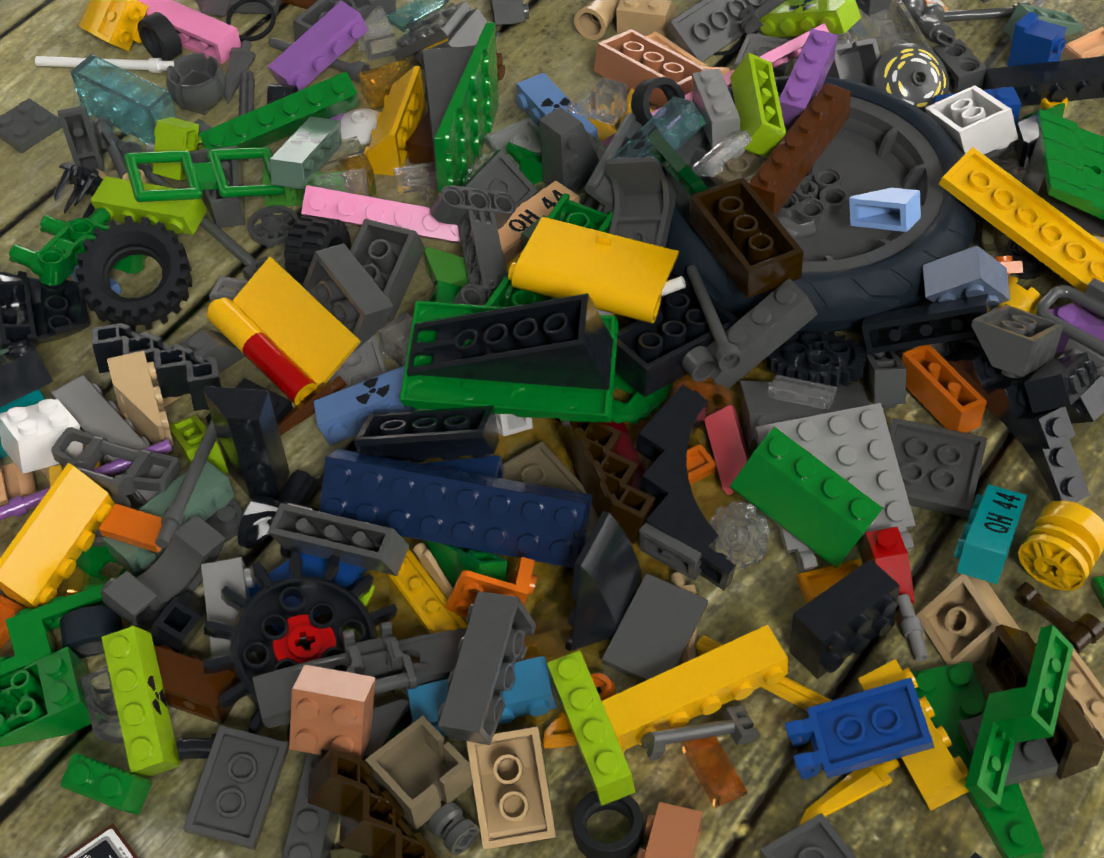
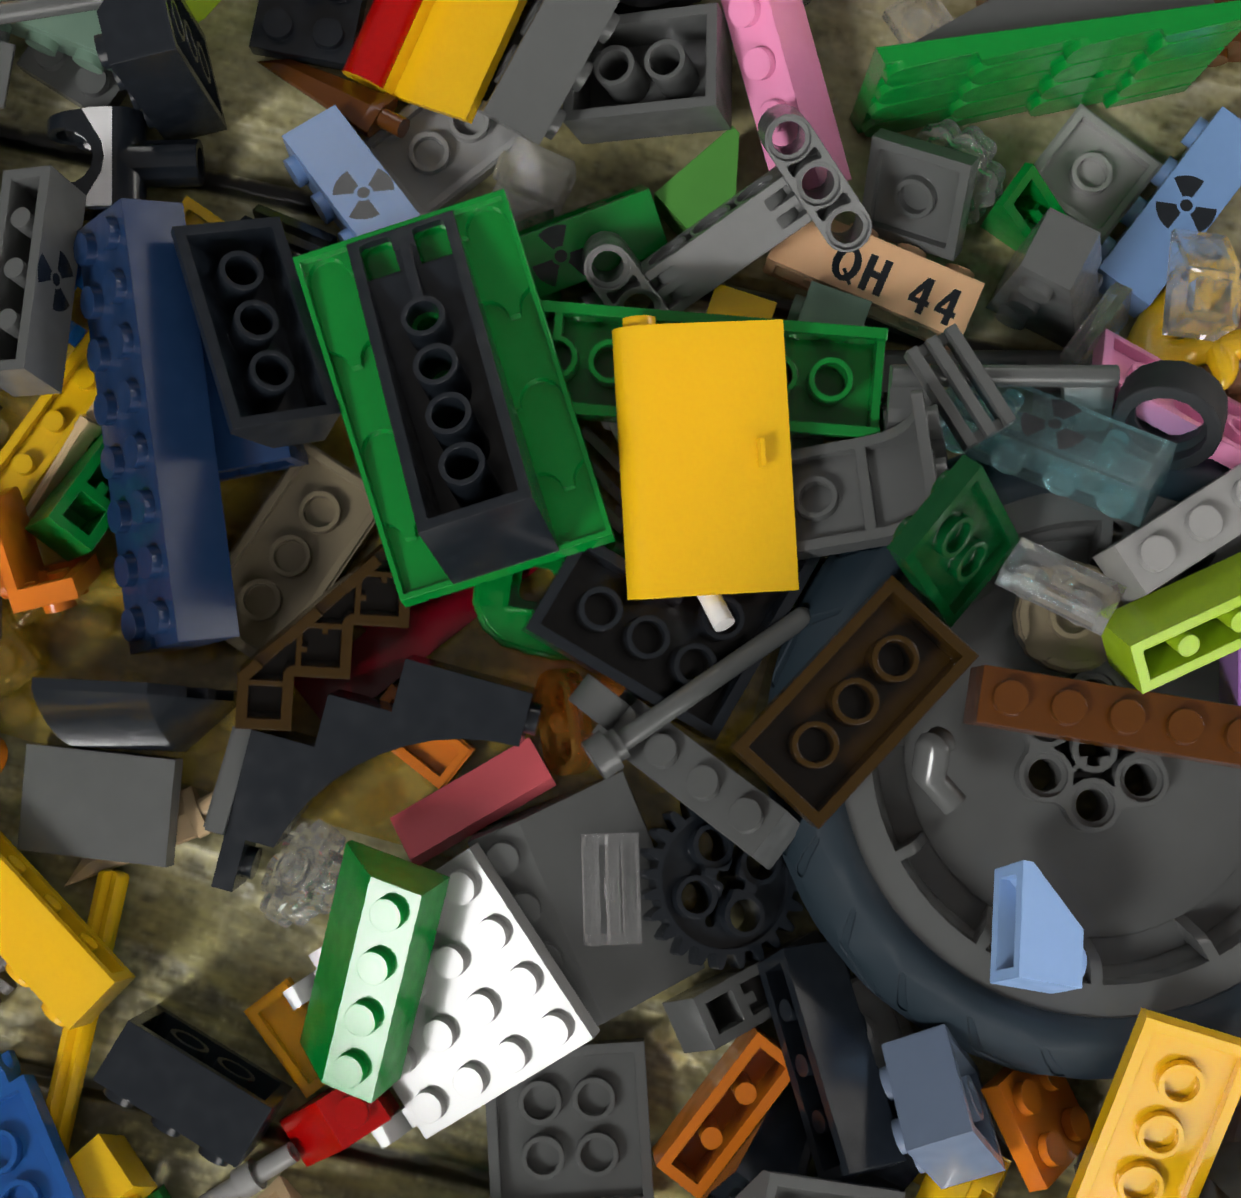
camera: 65 degrees right, 35 degrees up
none -> dark grey tile [904,324,1017,452]

